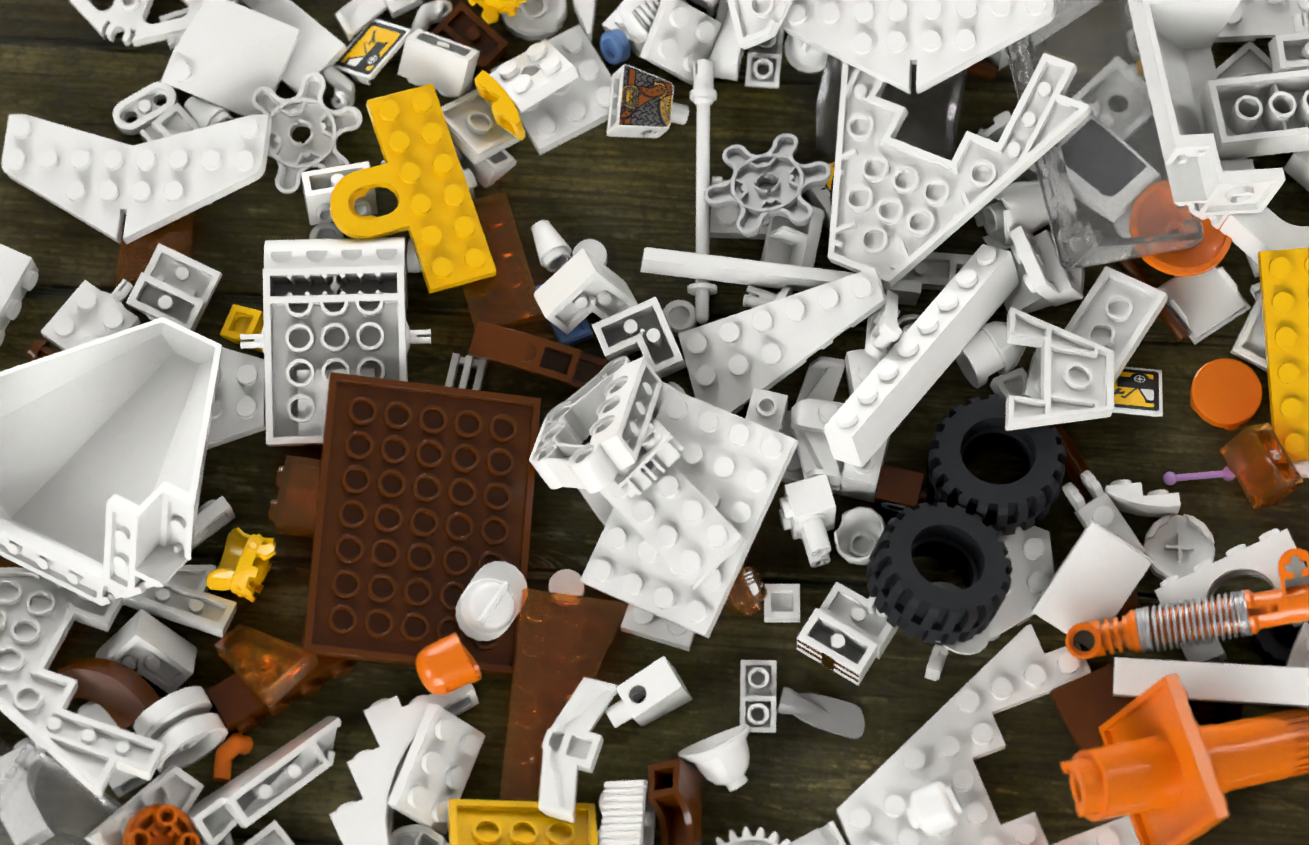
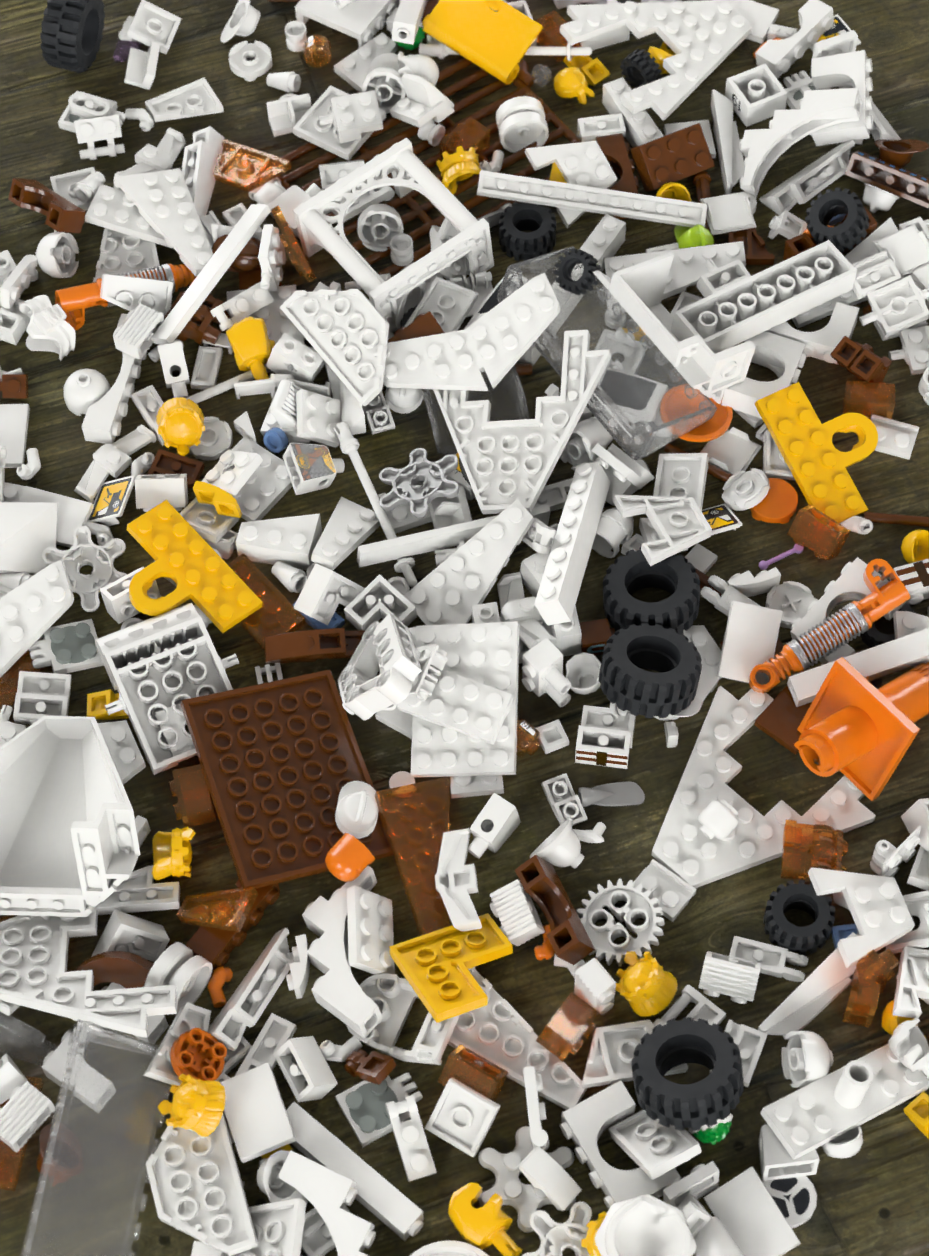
camera: 25 degrees left, 10 degrees down
none -> piece [29,619,104,674]
none -> white wedge [235,514,322,570]
none -> white slope [286,934,310,999]
none -> white wing [311,497,380,571]
none -> white bar [573,822,606,843]
none -> white tile [685,543,717,574]
none -> white tile [722,468,770,511]

